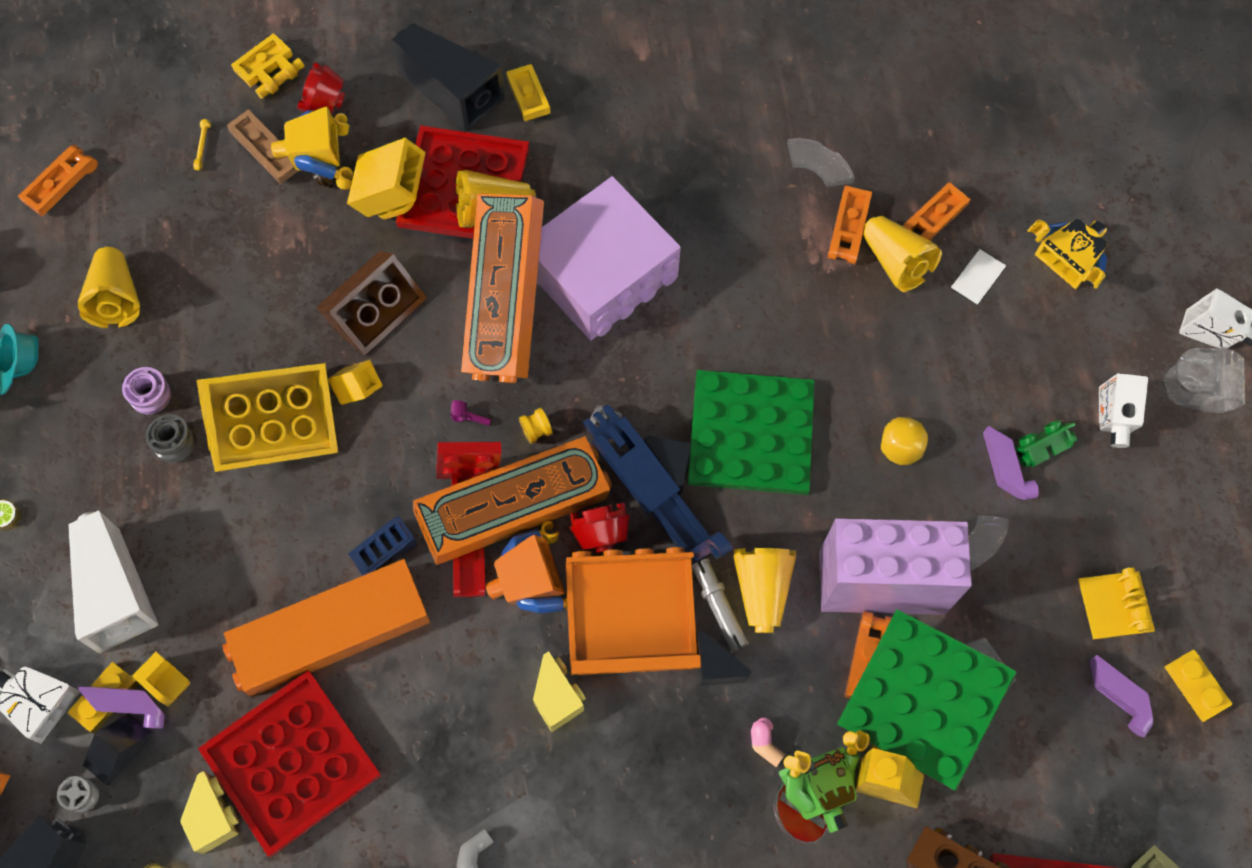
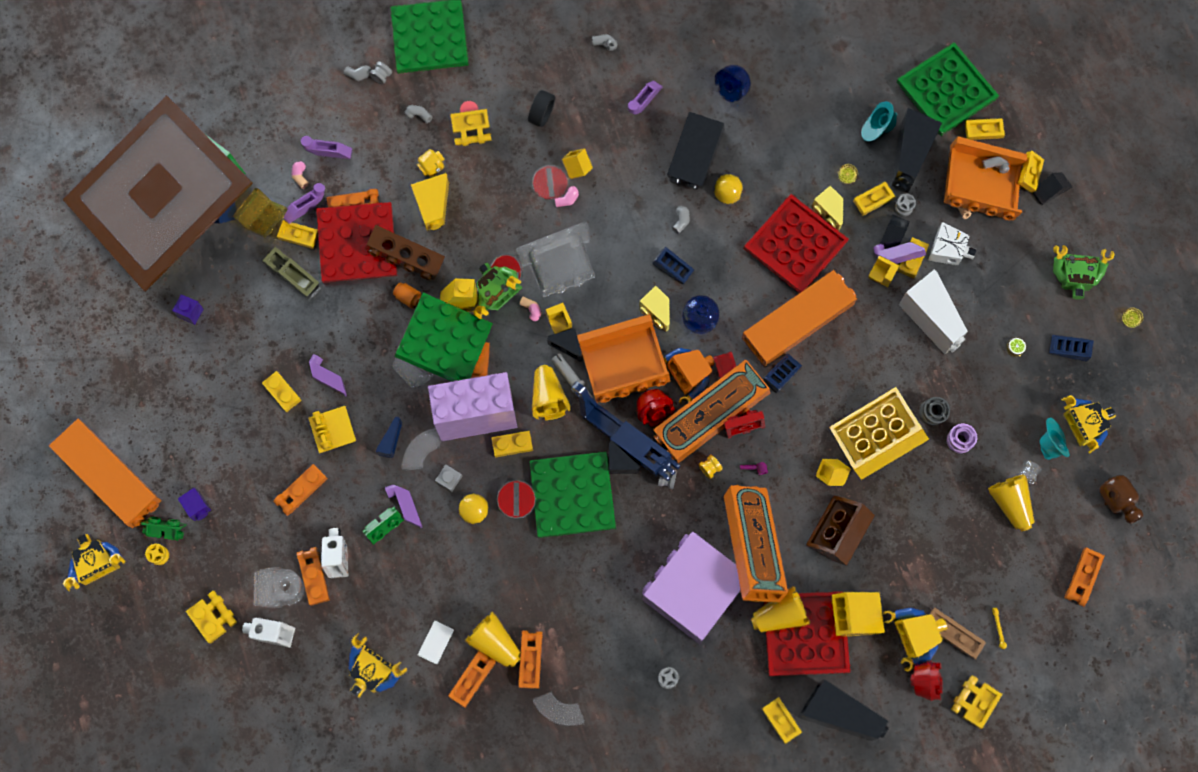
camera: 170 degrees right, 5 degrees up
none -> orange plate [273,464,328,516]
none -> orange plate [297,547,330,606]
none -> dark blue slope [376,416,402,459]
none -> orange brick [393,282,421,308]
none -> light grey plate [435,465,462,492]
none -> yellow plate [491,431,533,458]
none -> red piece [497,480,536,519]
none -> clear windscreen [516,221,595,297]
none -> yellow panel [546,303,572,334]
none -> dark blue slope [652,246,694,284]
none -> light grey wheel [658,667,679,689]
none -> clear blue cylinder [682,295,720,334]
none -> yellow plate [853,181,895,216]
none -> clear wheel [1017,460,1042,484]

